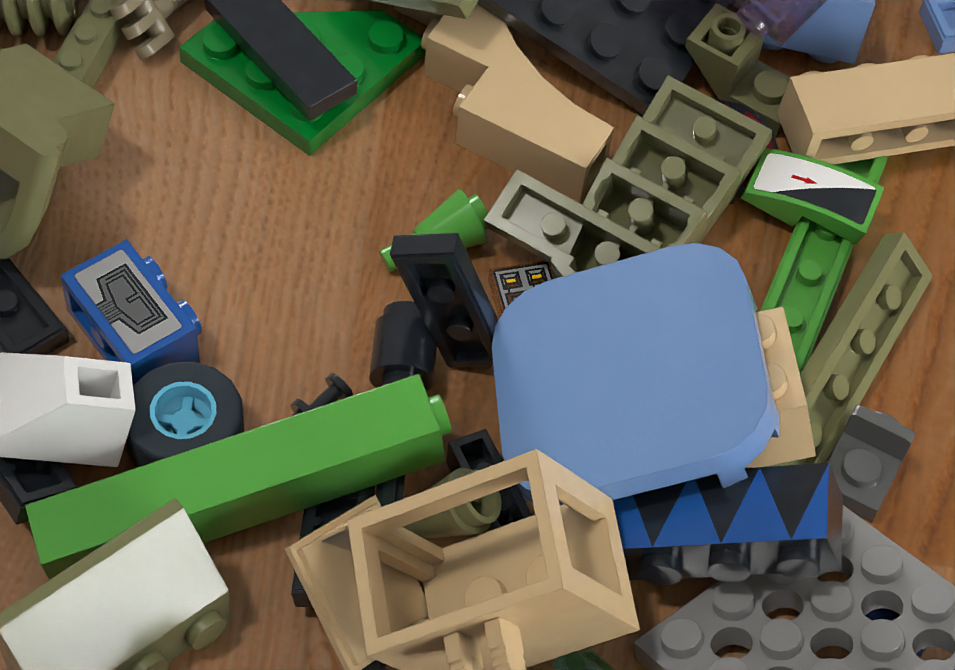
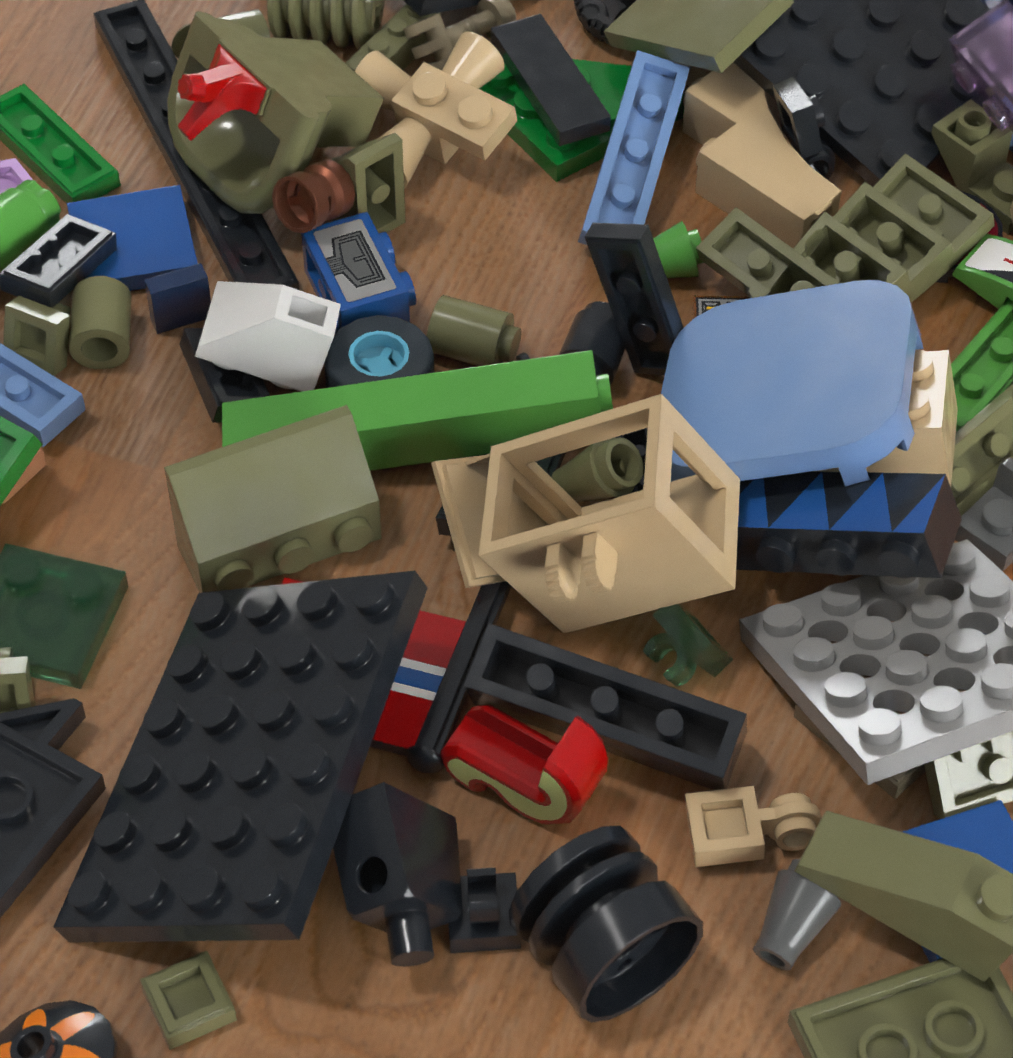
camera: 20 degrees right, 5 degrees down
none -> copper wheel [272,159,355,233]
none -> olive slope [331,133,406,233]
none -> tan brick [355,31,517,189]
none -> olive brick [427,295,521,366]
none -> medium blue plate [578,50,690,245]
none -> black plate [772,77,836,180]

